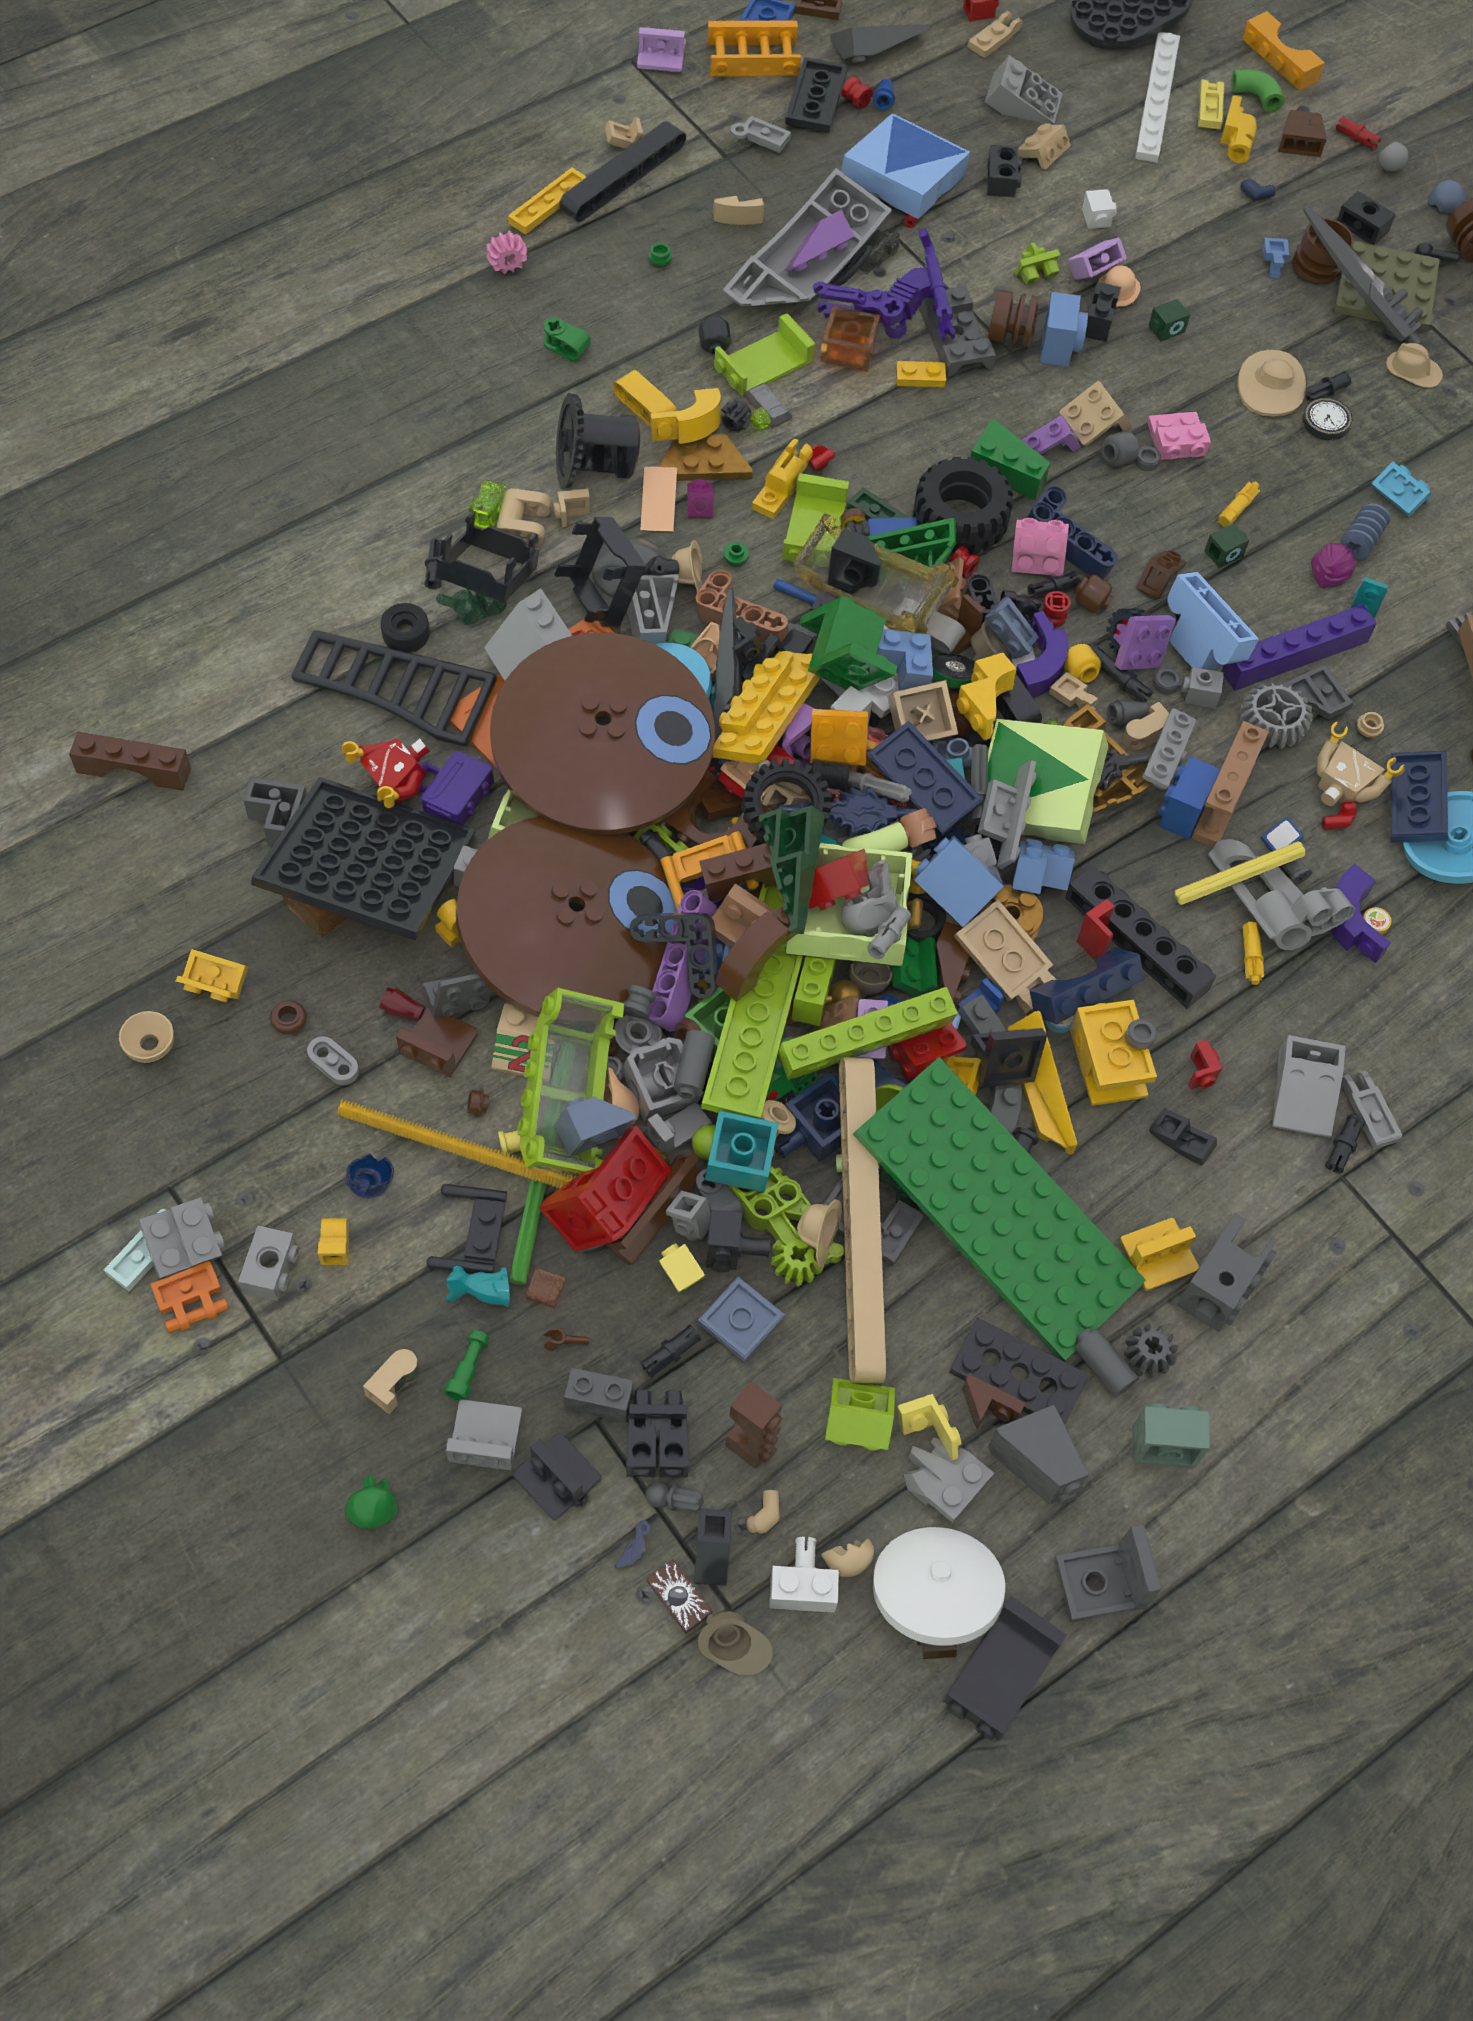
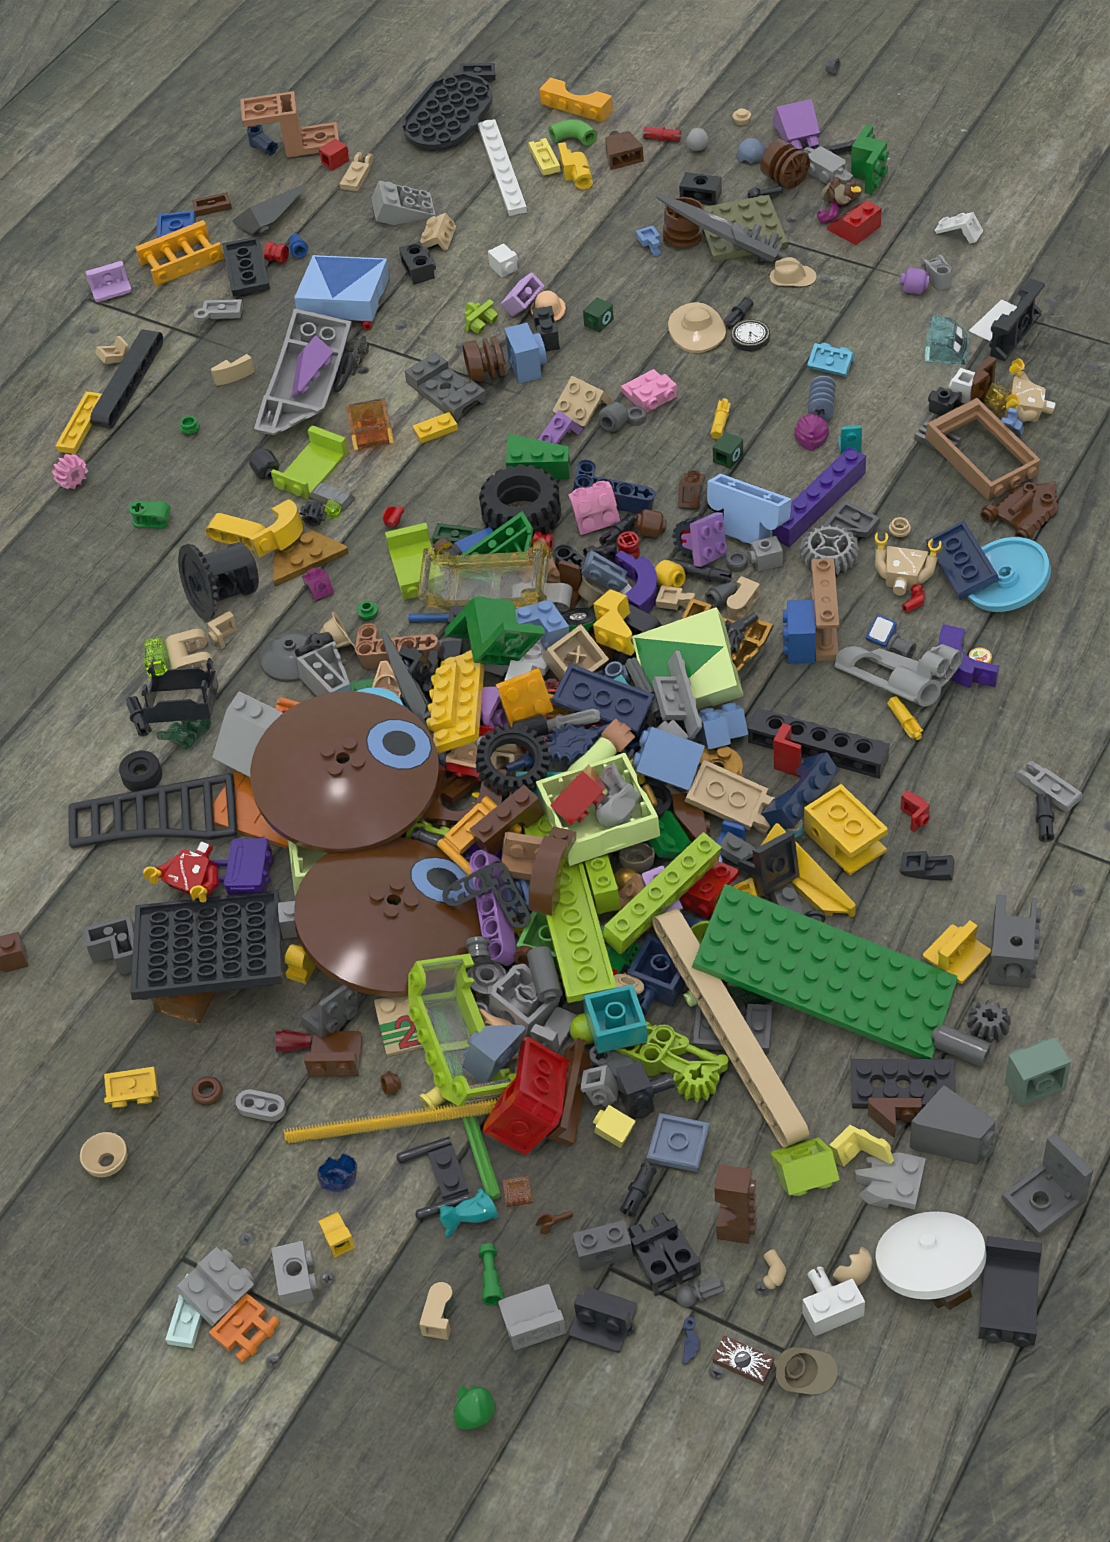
camera: 15 degrees left, 10 degrees down
black piece [554,517,646,627] -> none
light nougat sticker [640,466,677,532] -> none
black slope [694,1508,732,1586] -> none
yellow plate [752,439,813,520] -> none
dark green wedge [759,805,825,934] -> none
tan piece [797,1200,842,1268] -> none
dark purple piece [813,229,955,342] -> none
black slope [827,528,882,595] -> none
light grey pin [867,906,911,959] -> none
dark grey tile [1126,1019,1157,1050] -> none
light grey bracket [1142,708,1196,791] -> none
light yellow axle [1174,841,1305,905] -> none
dark blue arm [1240,179,1275,200] -> none
light grey slope [1272,1035,1346,1138] -> none
none -> tan plate [733,109,751,125]

